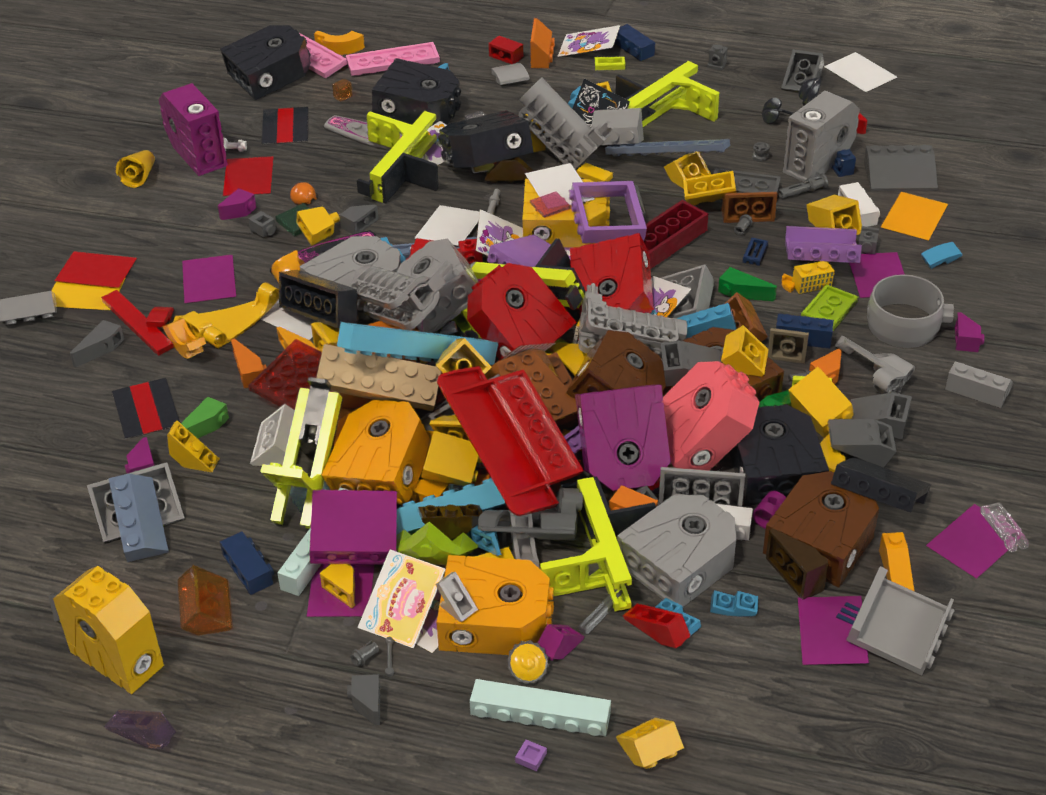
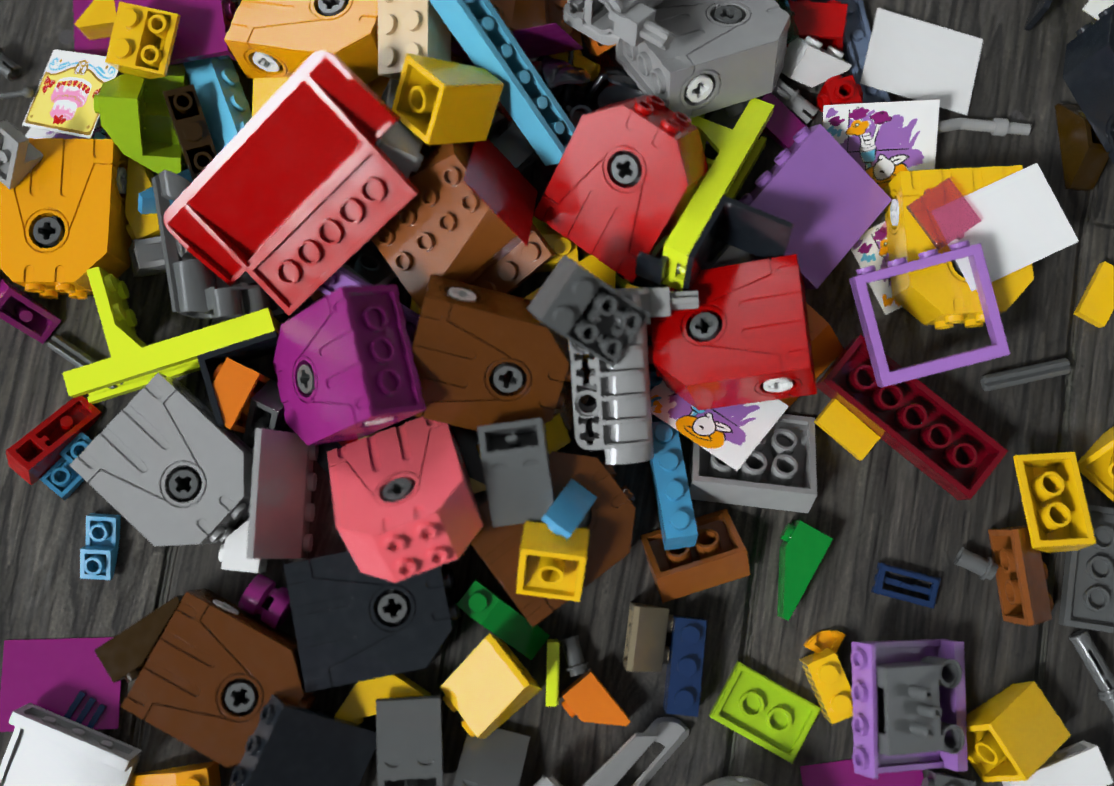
camera: 85 degrees right, 40 degrees up
none -> yellow slope [105,1,180,79]
none -> dark grey slope [527,254,651,367]
none -> dark azure slope [541,479,597,539]
none -> yellow tile [814,399,881,461]
none -> dark grey piece [876,656,965,756]

